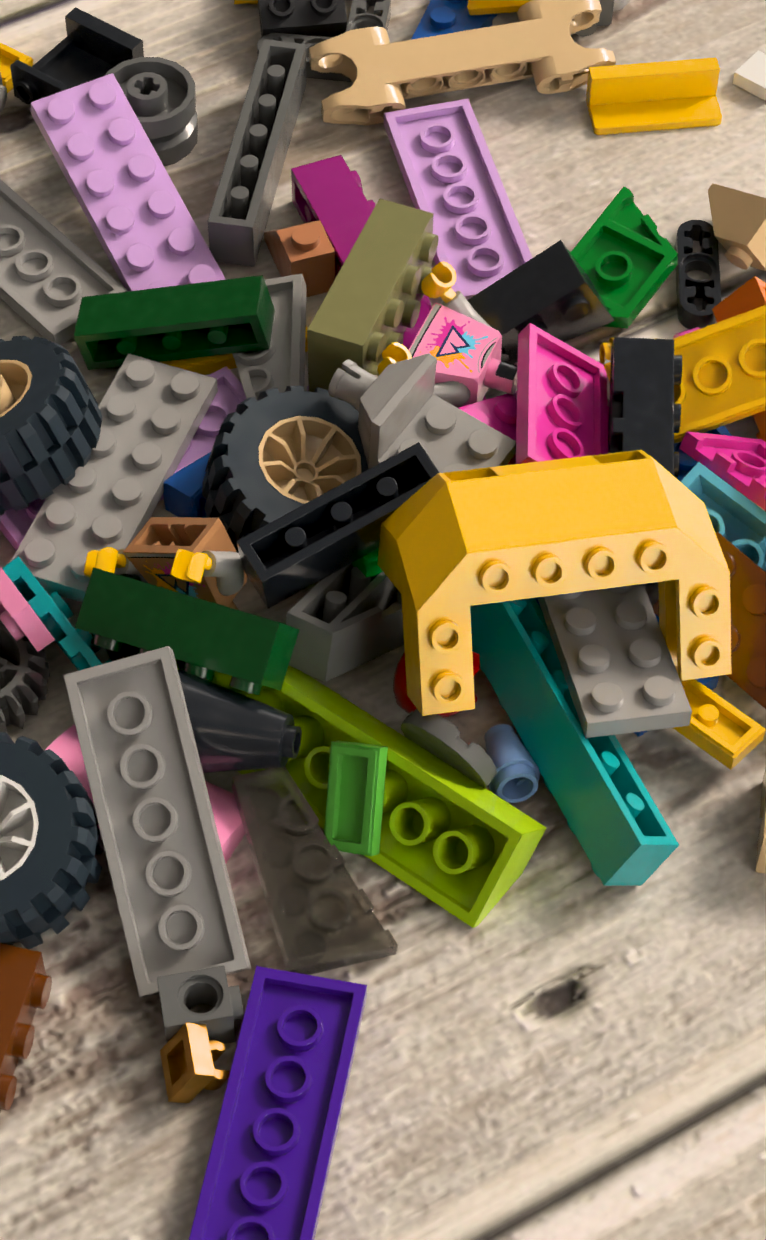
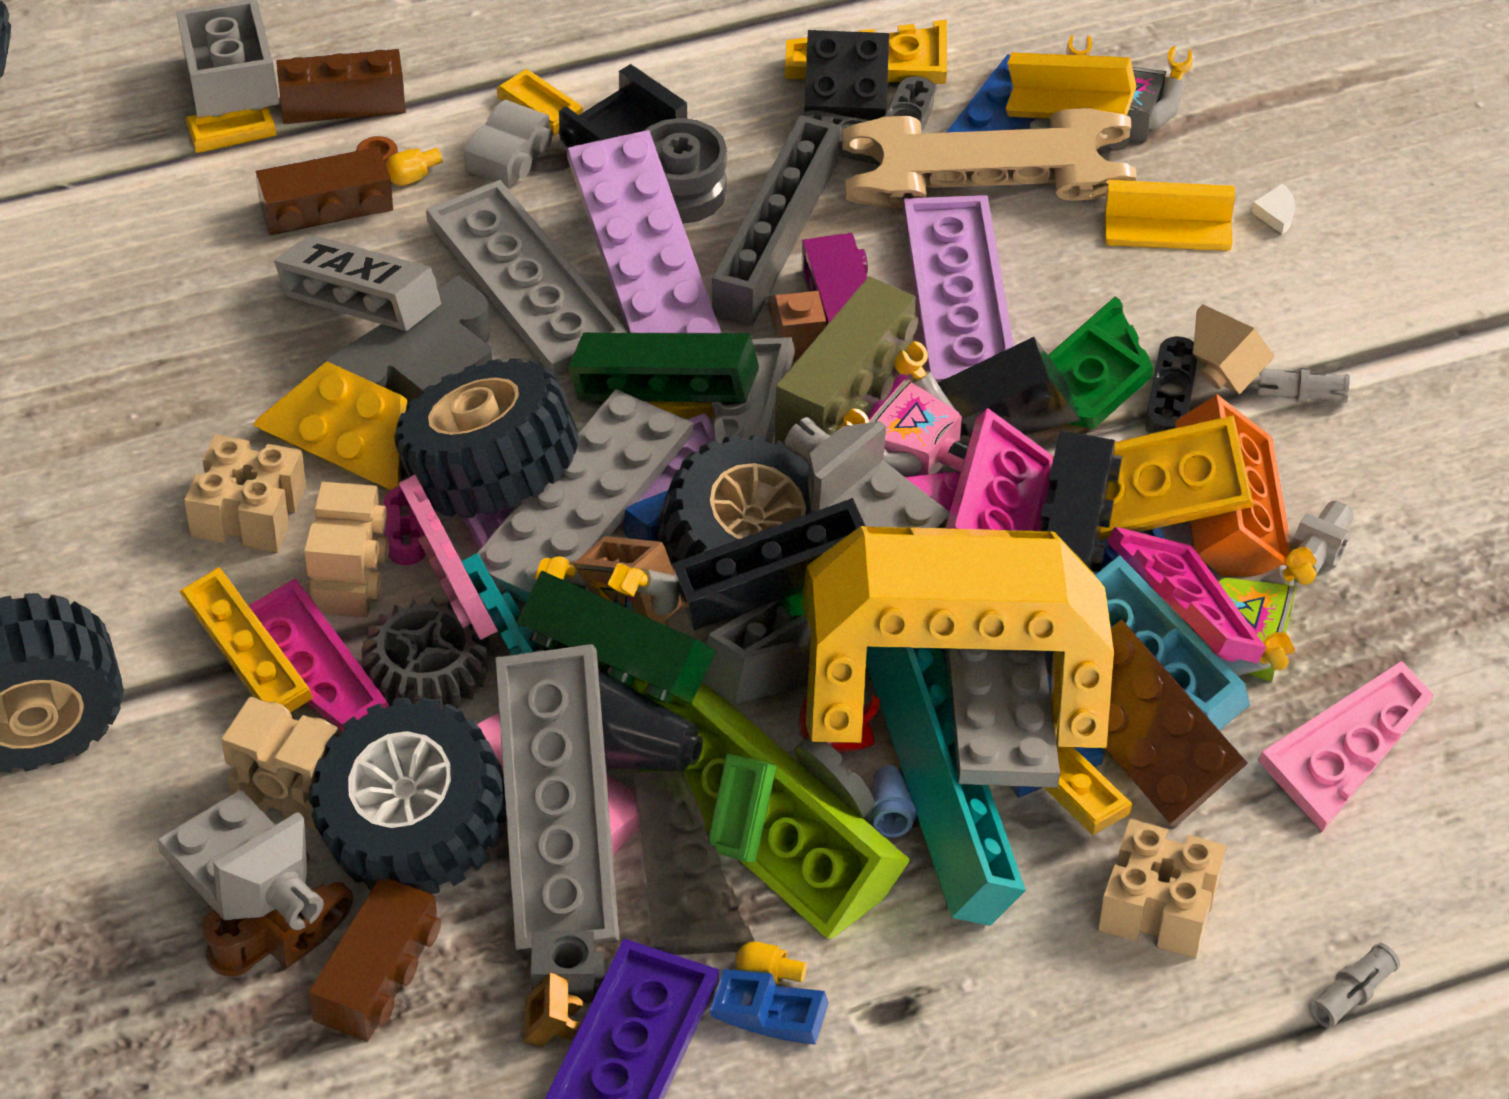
camera: 10 degrees right, 5 degrees down
none -> blue slope [709,969,829,1045]
none -> yellow cylinder [735,941,807,985]

